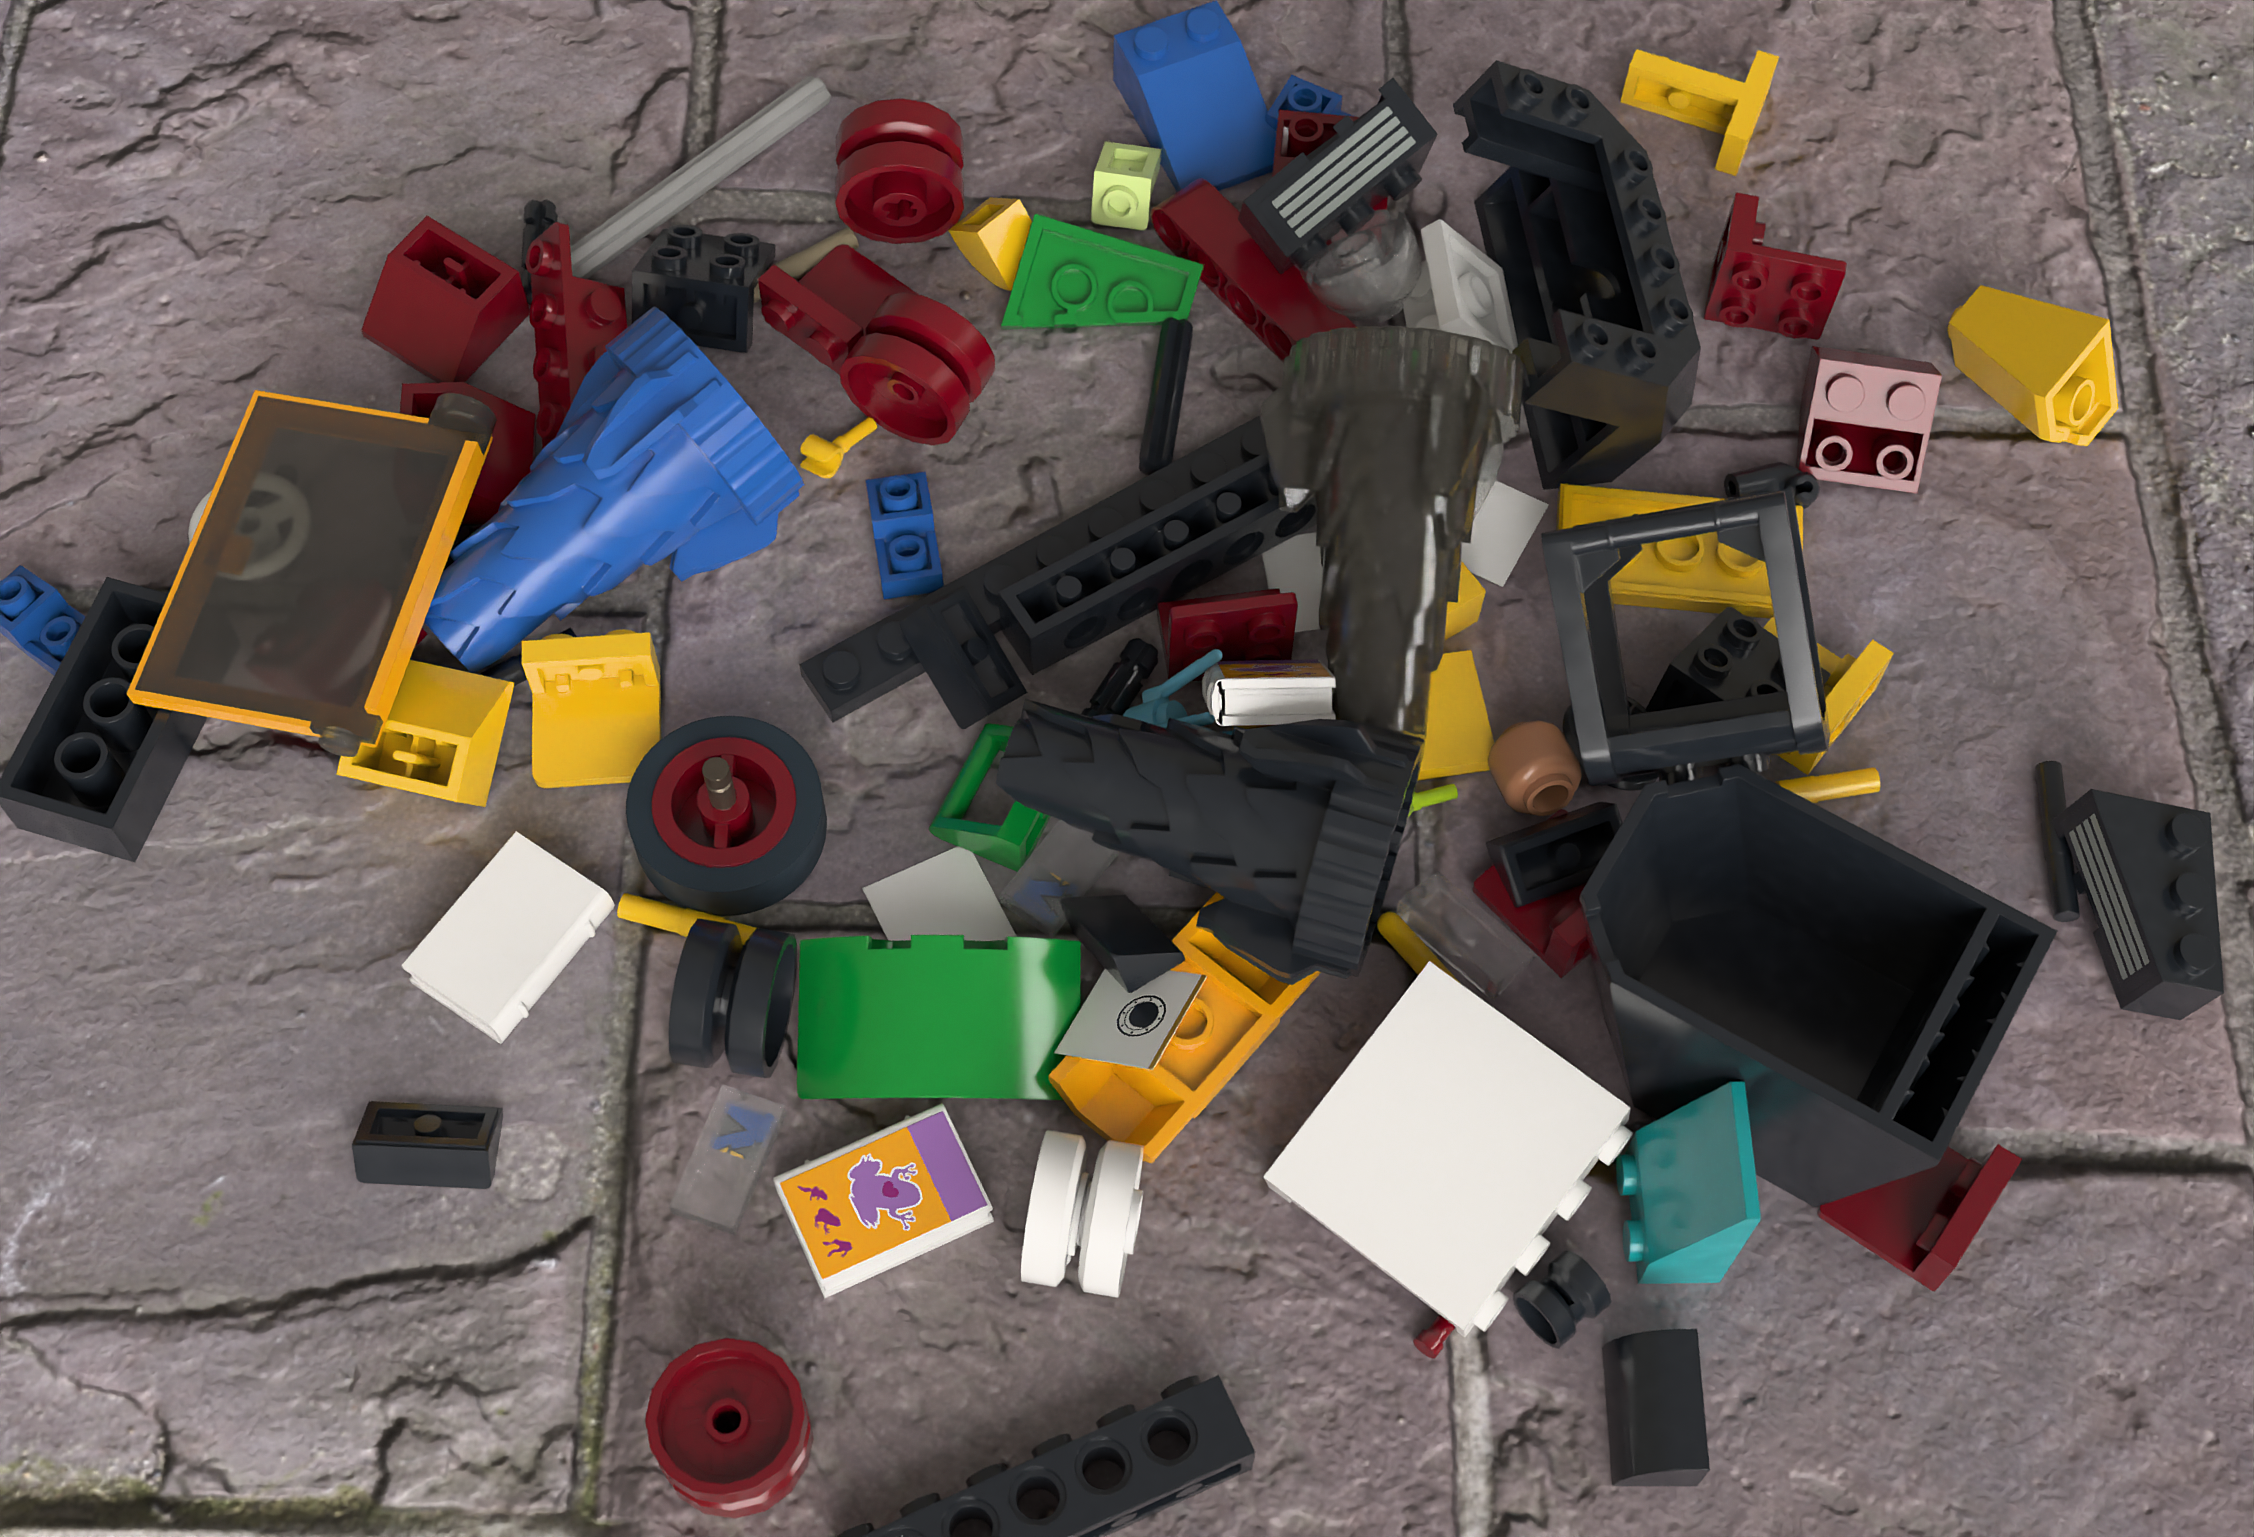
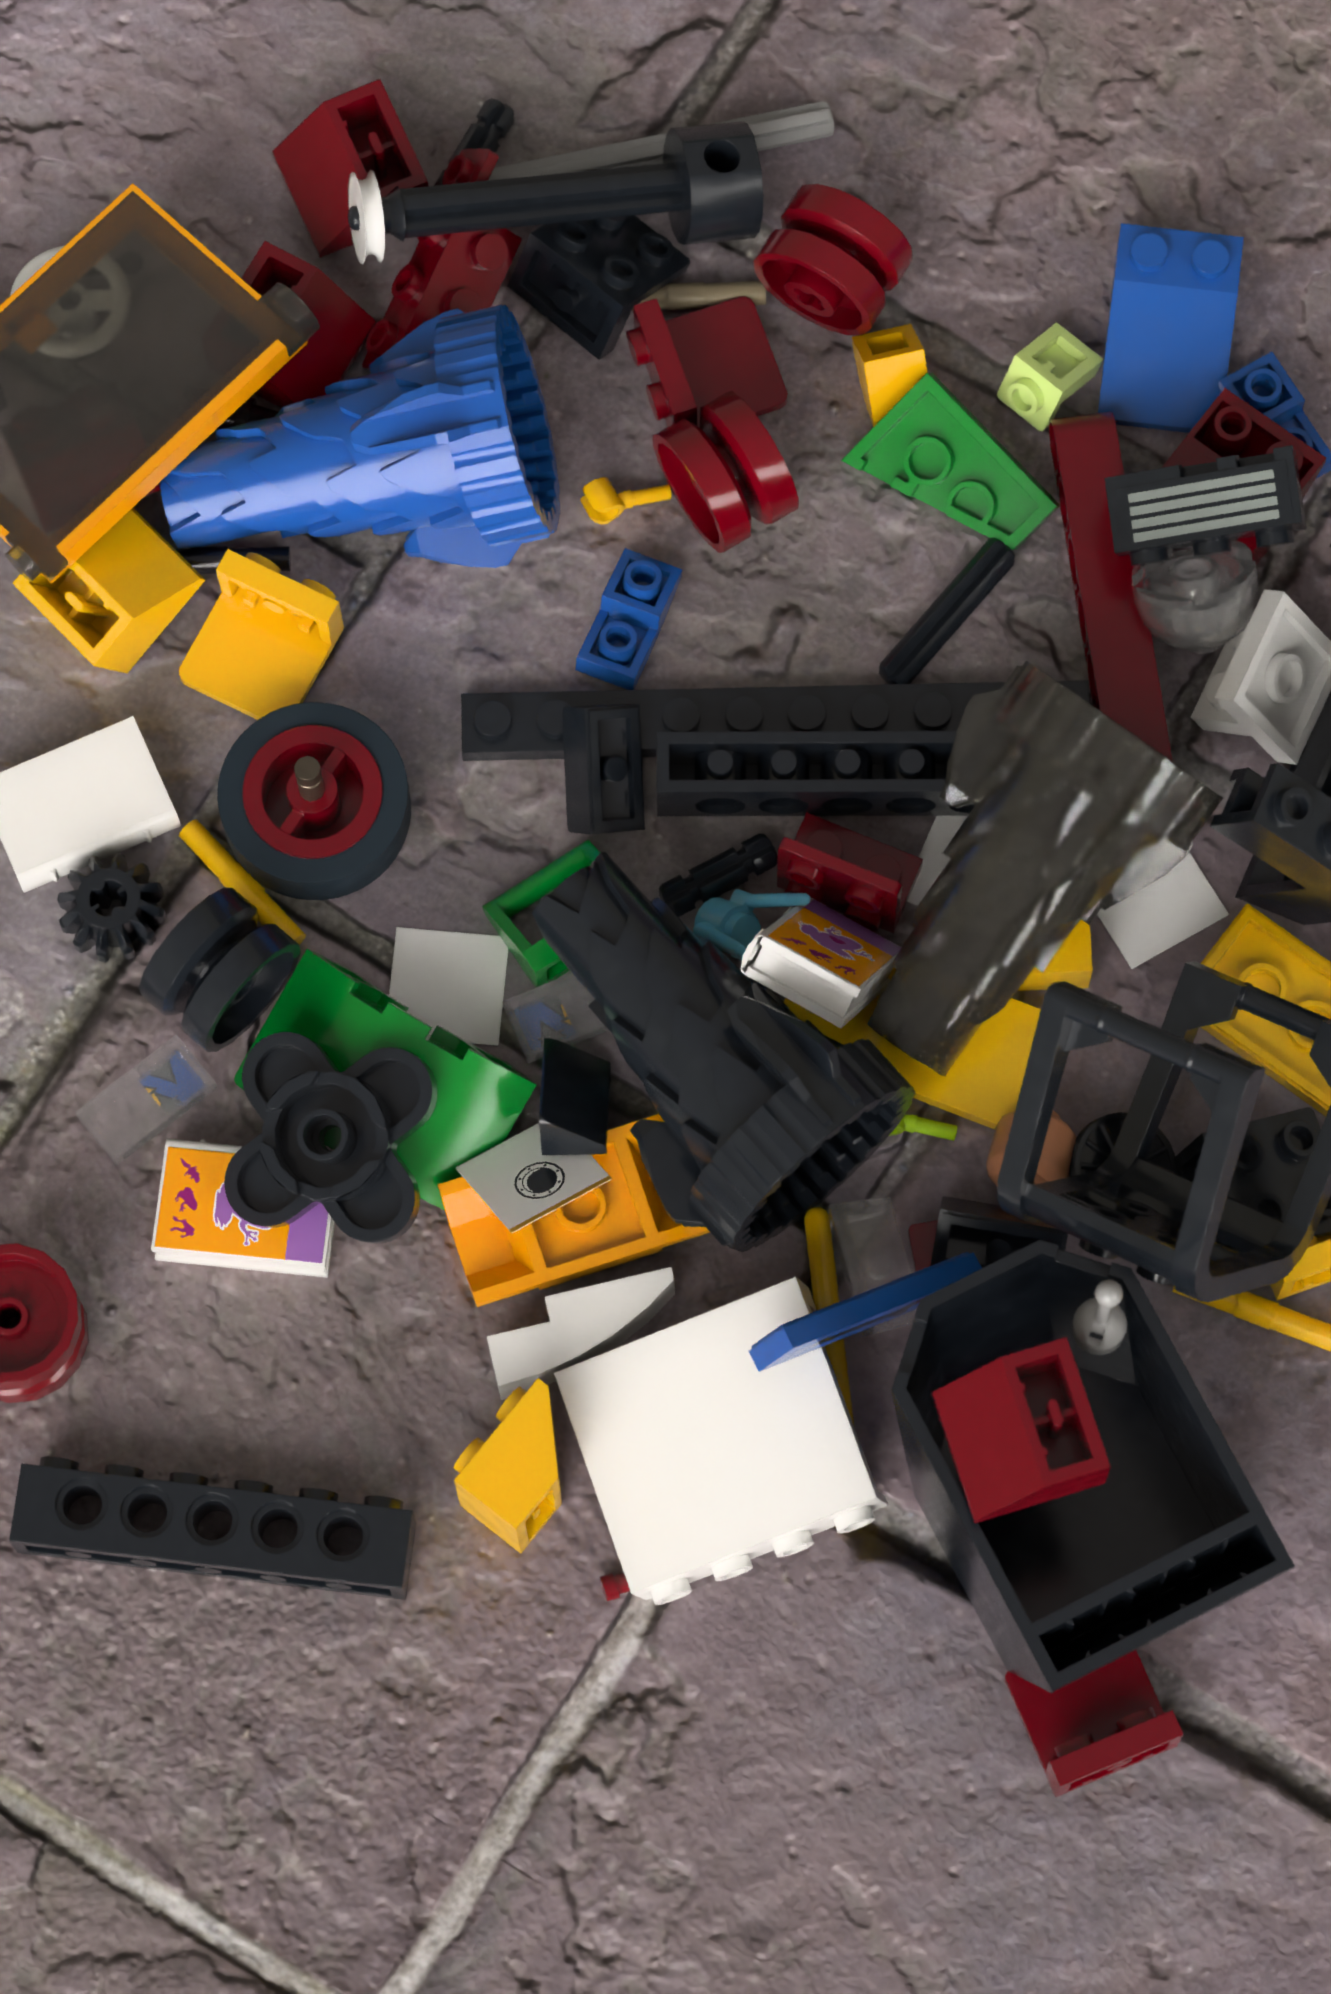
camera: 35 degrees right, 10 degrees up
white wheel [1021,1130,1144,1297] -> none
black wheel [1513,1251,1612,1349] -> none
black brick [1602,1329,1710,1487] -> none
teal slope [1616,1082,1761,1284] -> none
none -> black gear [57,852,166,963]
none -> black plant [224,1032,437,1244]
none -> black piece [348,121,763,265]
none -> yellow slope [454,1378,562,1554]
none -> white slope [487,1267,675,1400]
none -> blue tile [748,1251,982,1372]
none -> dark red slope [932,1337,1111,1524]
none -> light grey hinge [1071,1280,1127,1355]

